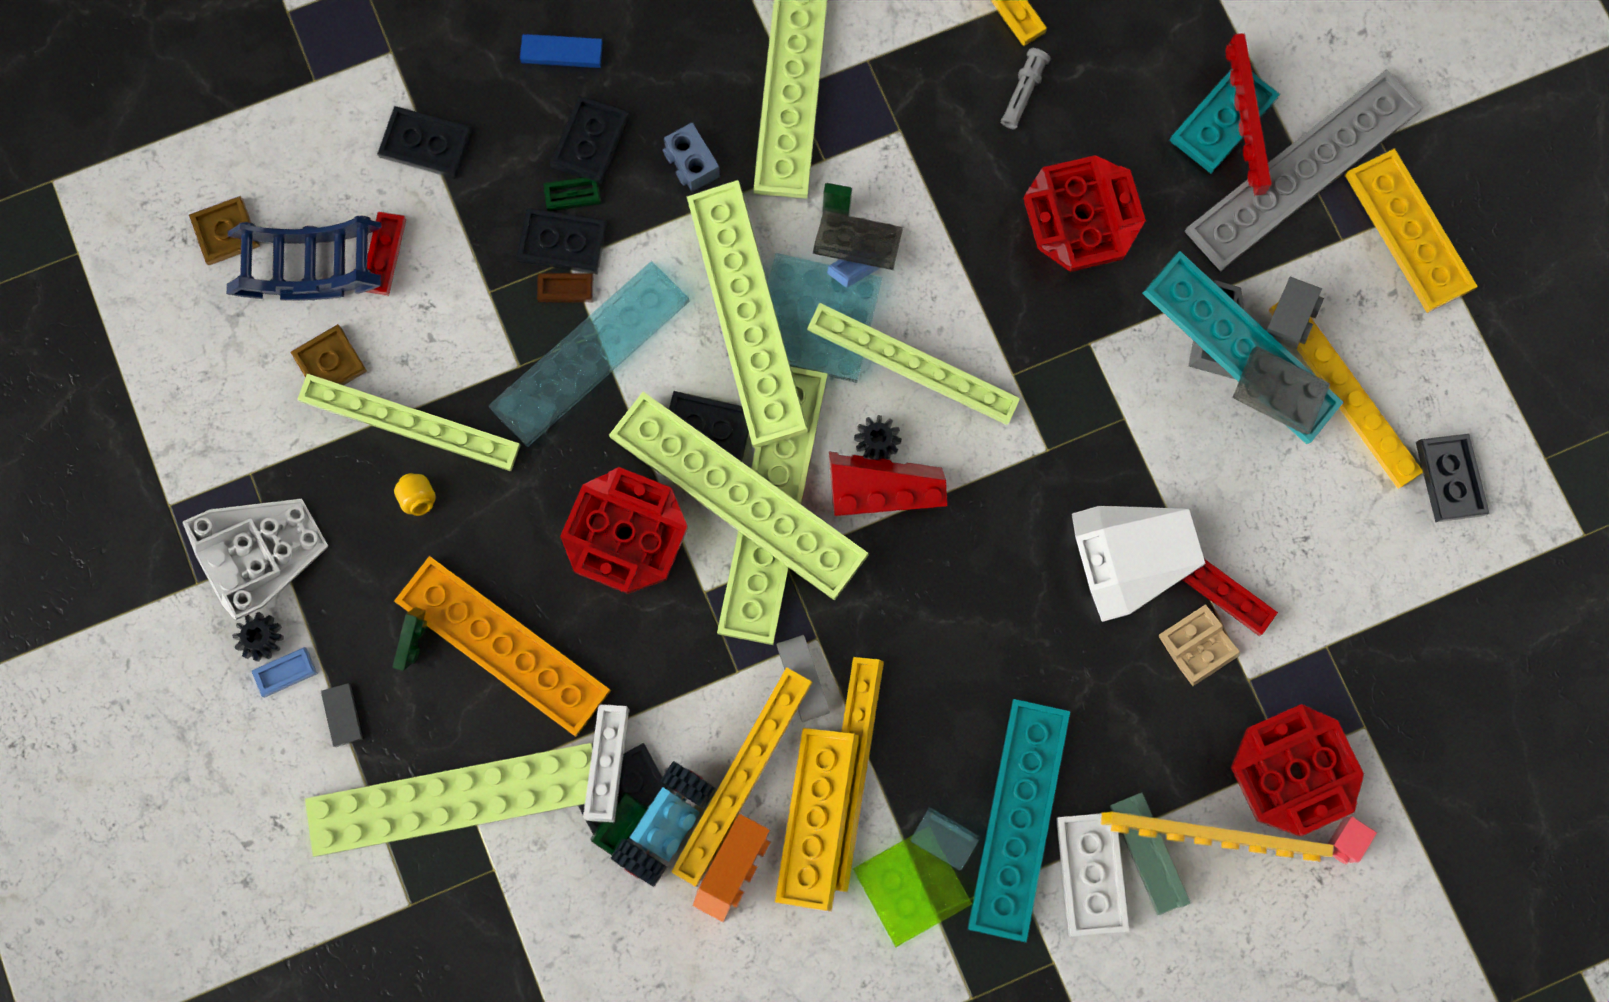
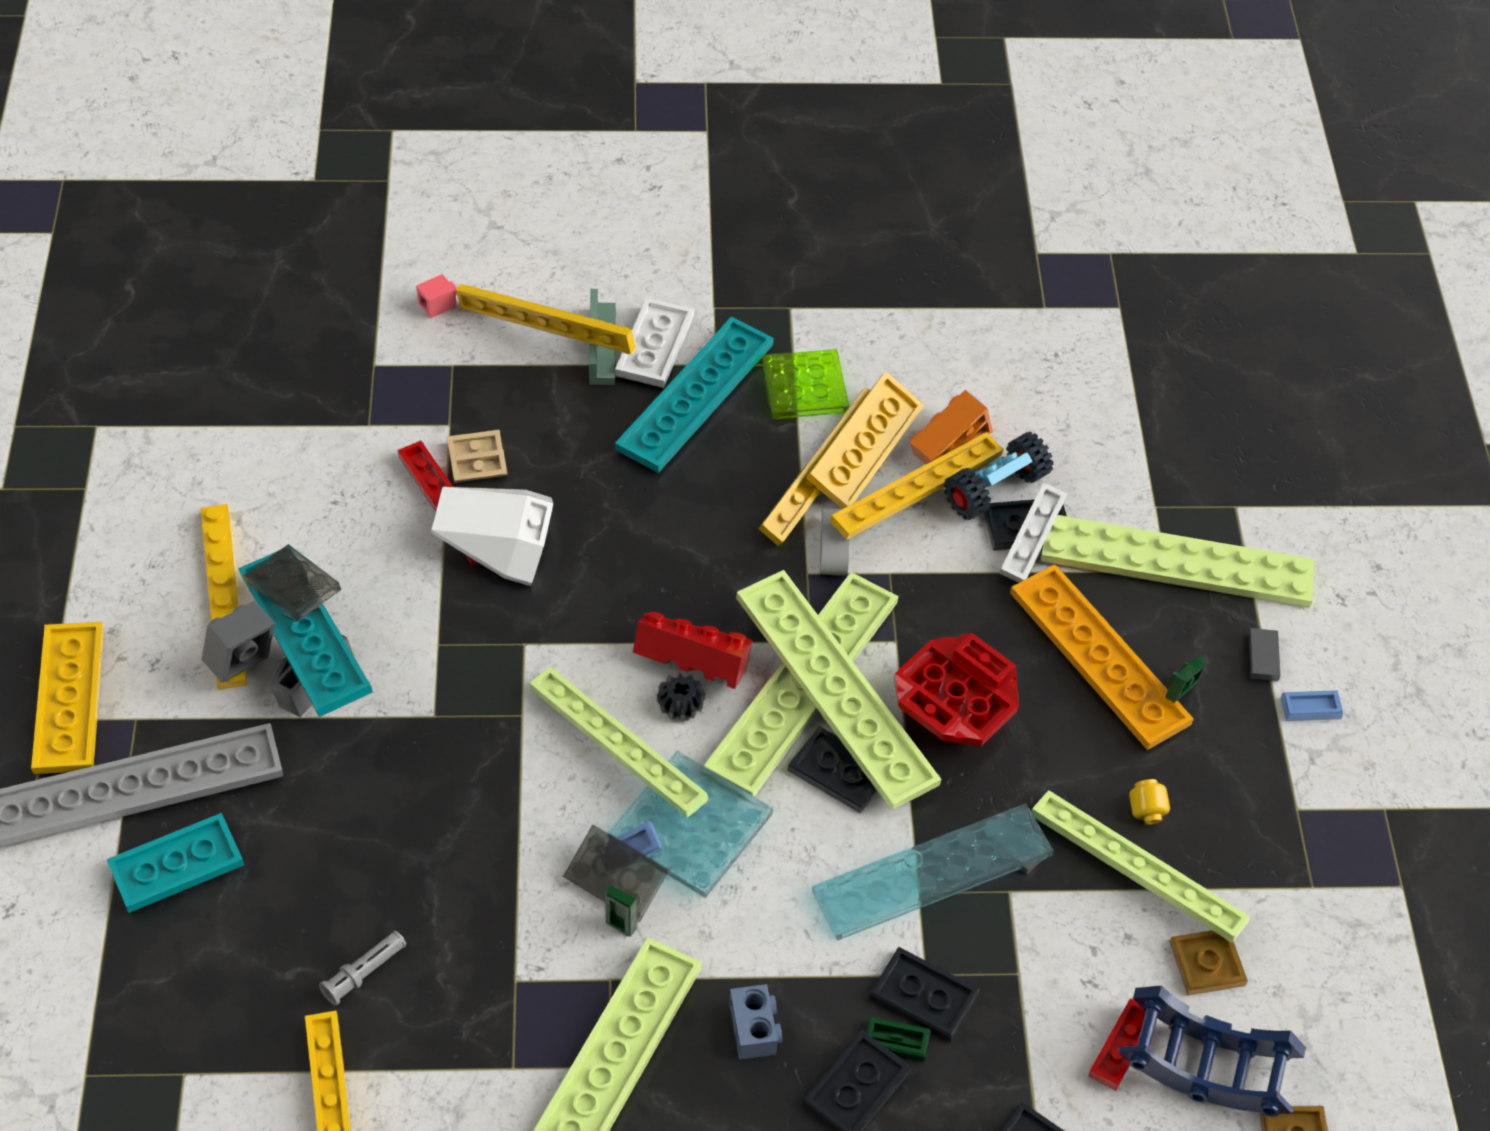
camera: 160 degrees left, 25 degrees down
white wedge [183,499,328,620] -> none
black gear [232,612,284,662] -> none
reddish brown tile [537,273,594,303] -> none
dark green tile [591,792,649,855] -> none
yellowish green plate [687,180,808,448] -> none
clear light blue panel [911,807,979,870] -> none
red piece [1023,155,1146,272] -> none
red plate [1226,33,1272,196] -> none
red piece [1231,704,1364,837] -> none
black tile [1416,434,1490,523] -> none

